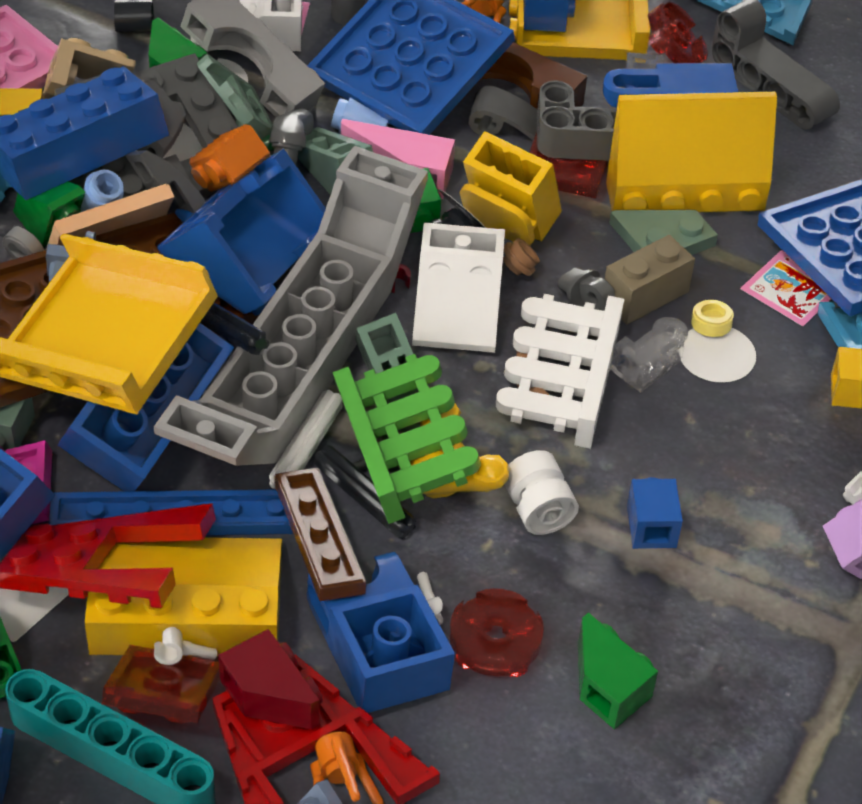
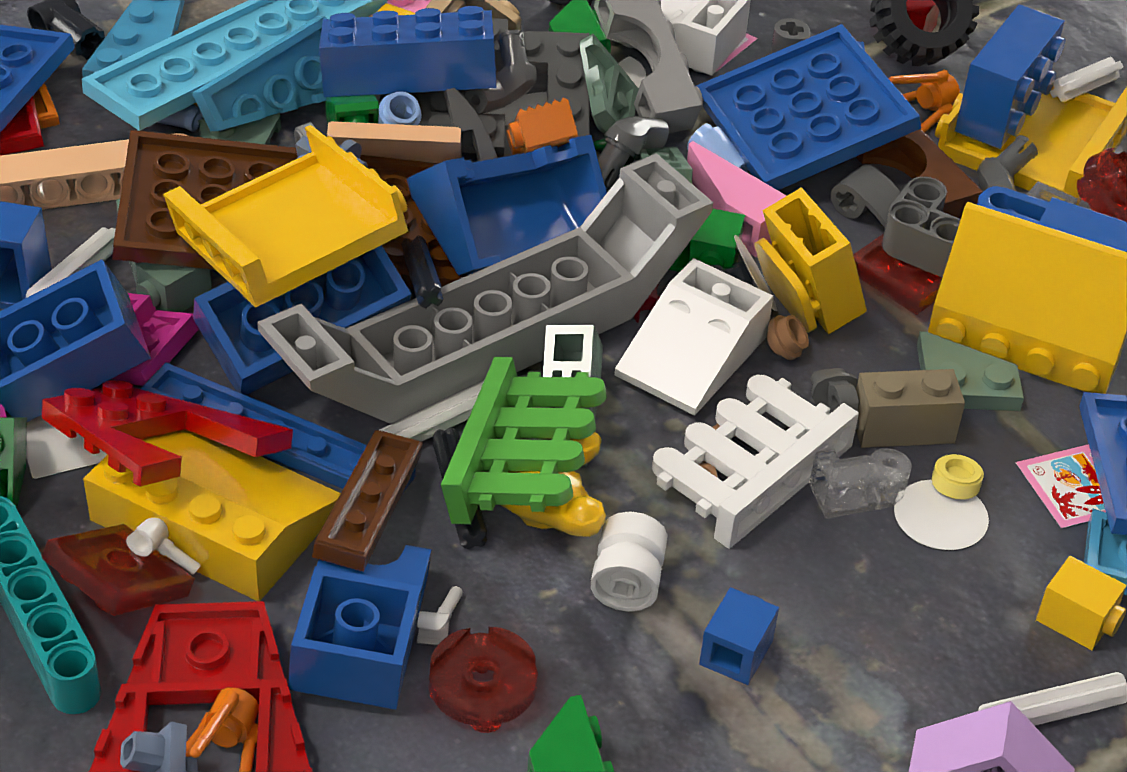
camera: 30 degrees right, 5 degrees down
dark red slope [218,629,323,730] -> none
none -> dark grey arm [977,135,1038,208]

